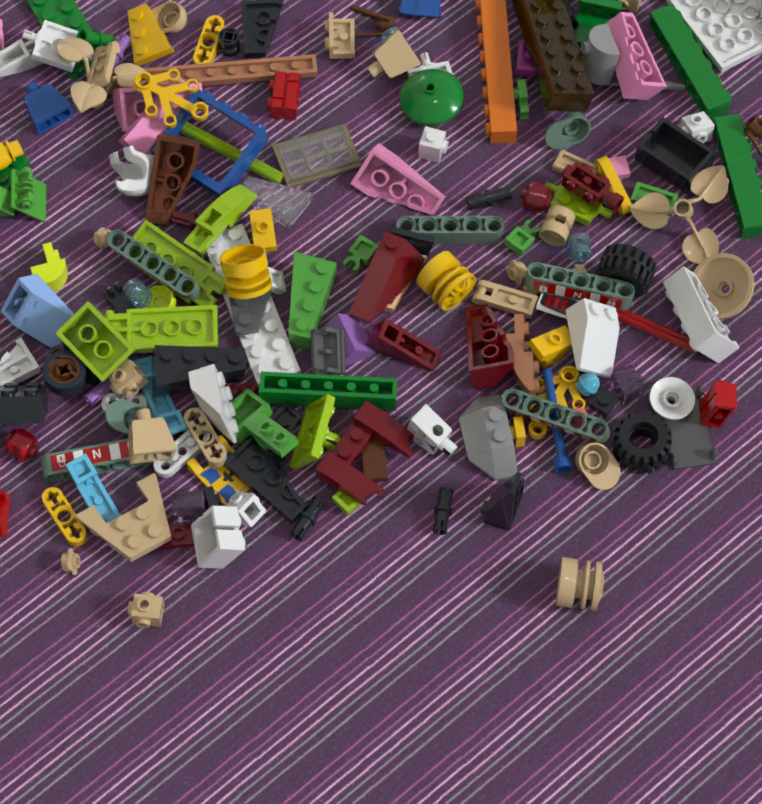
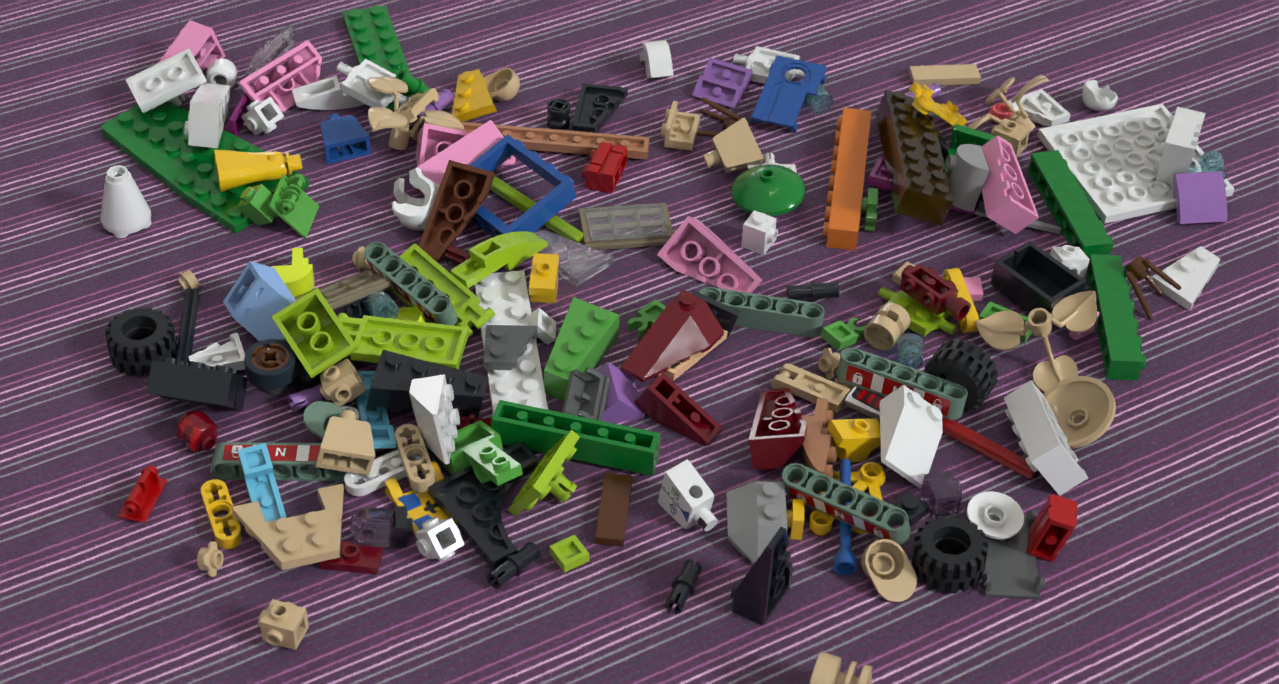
camera: 10 degrees right, 20 degrees down
yellow plant [133,68,209,129] -> none
white piece [191,505,245,569] -> none
yellow beam [193,15,225,64] -> none
yellow wheel [220,244,272,299] -> none
dark red wedge [316,401,414,506] -> none
yellow wheel [416,251,476,311] -> none
dark red head [519,182,553,213] -> none
sand green cap [545,111,591,149] -> none
medium azure plate [576,373,600,396] -> none
none -> dark tan piece [295,270,391,310]

